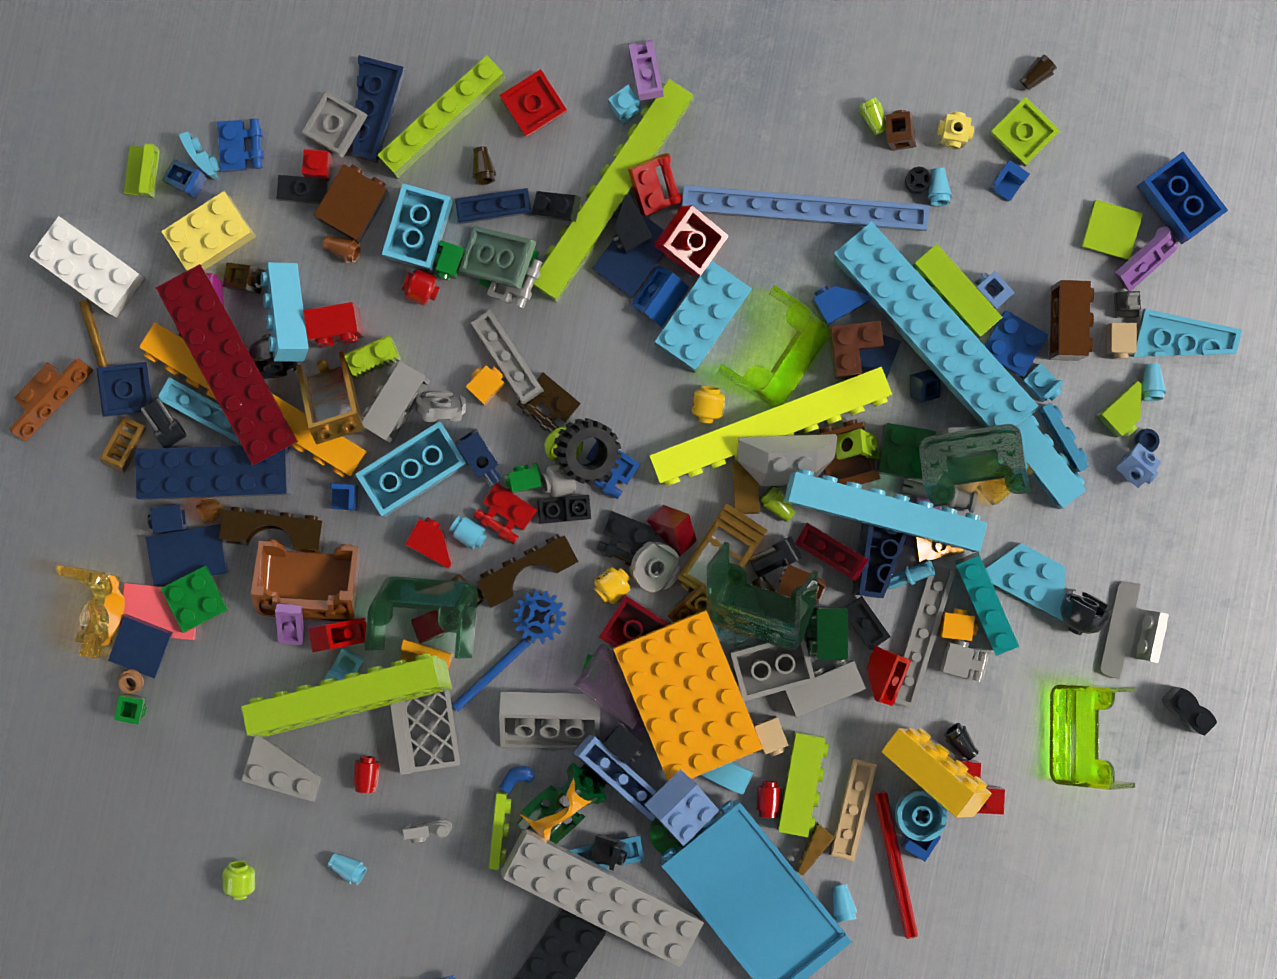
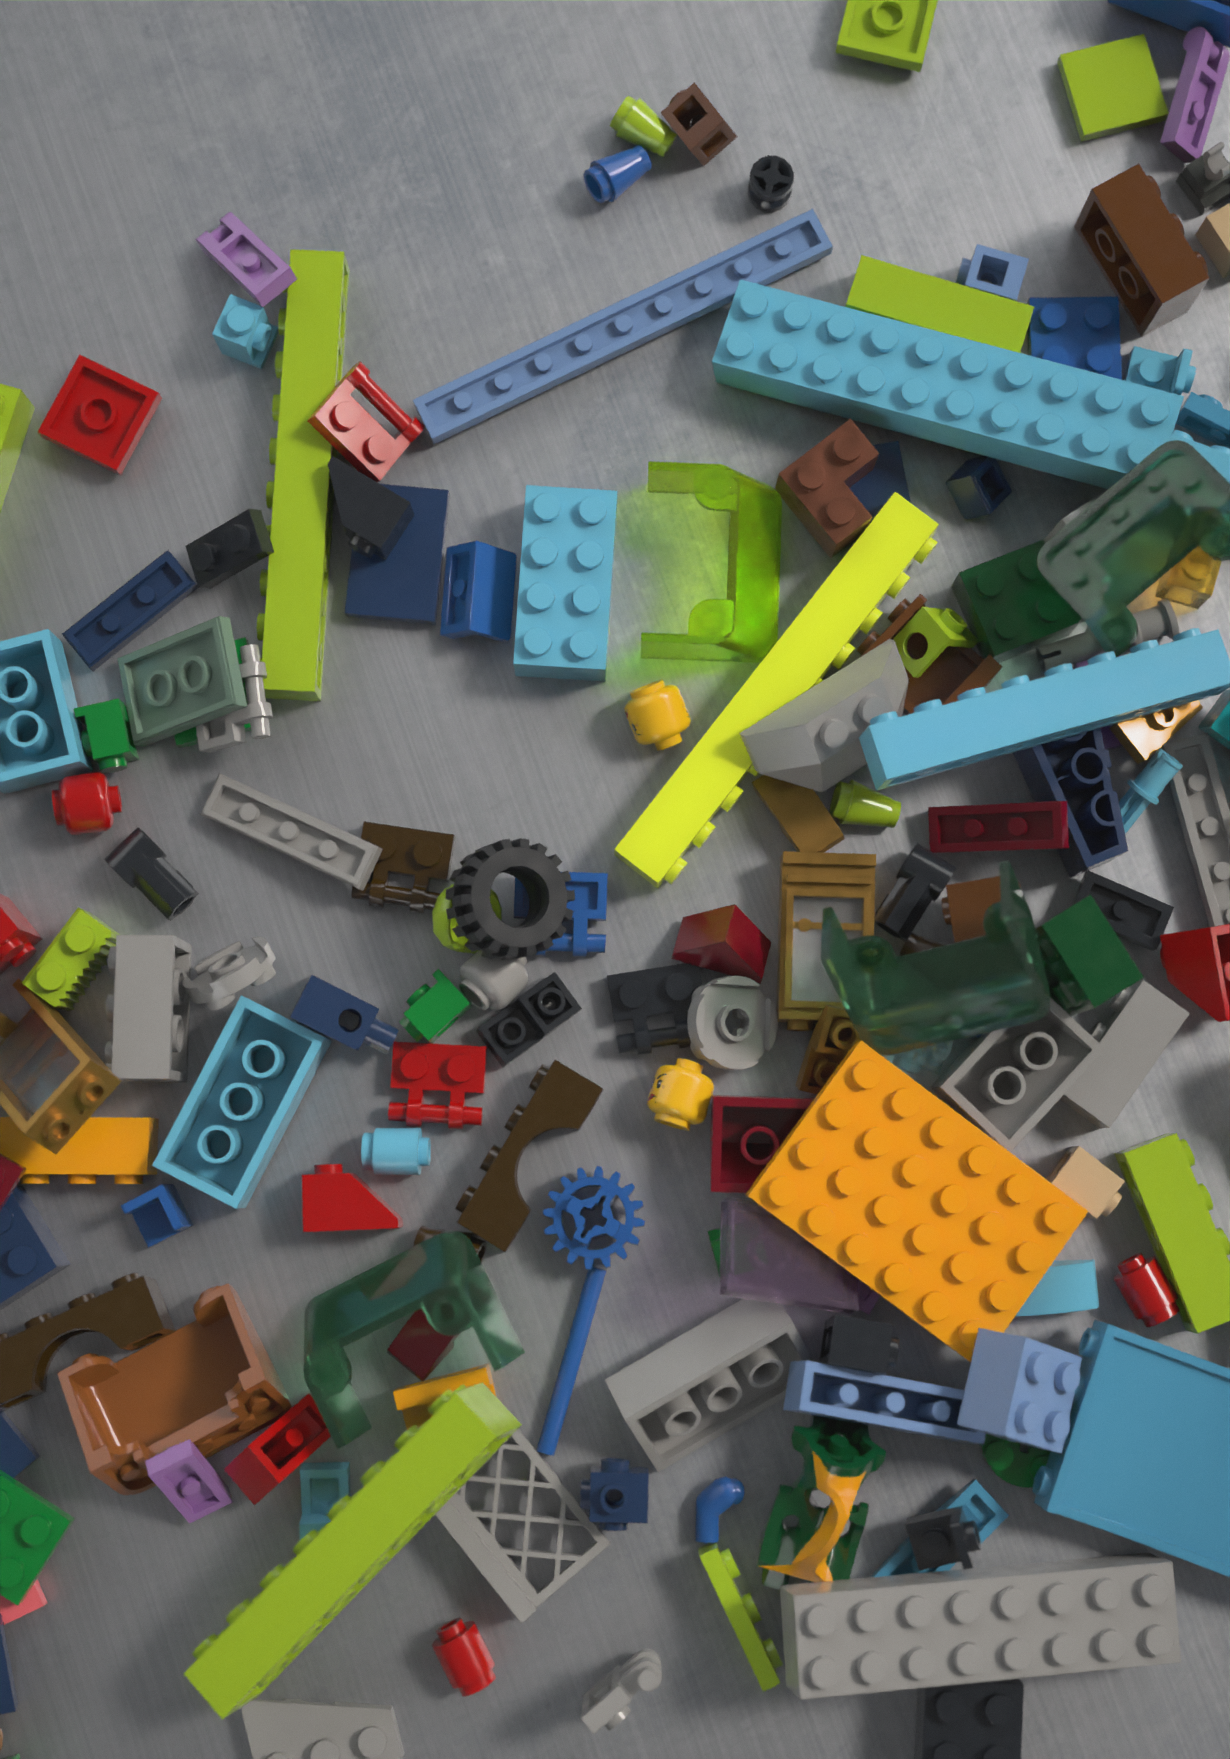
camera: 25 degrees left, 5 degrees down
light orange brick [466,365,505,405] -> none
dark brown cone [472,146,496,185] -> none
red brick [653,205,728,276] -> none
blue slope [811,286,871,327] -> none
medium azure cone [928,168,952,206] -> none
light yellow brick [937,112,974,149] -> none
blue panel [989,160,1030,202] -> none
none -> black piece [104,827,199,921]
none -> dark blue brick [580,1458,649,1531]
none -> blue cone [583,145,652,203]

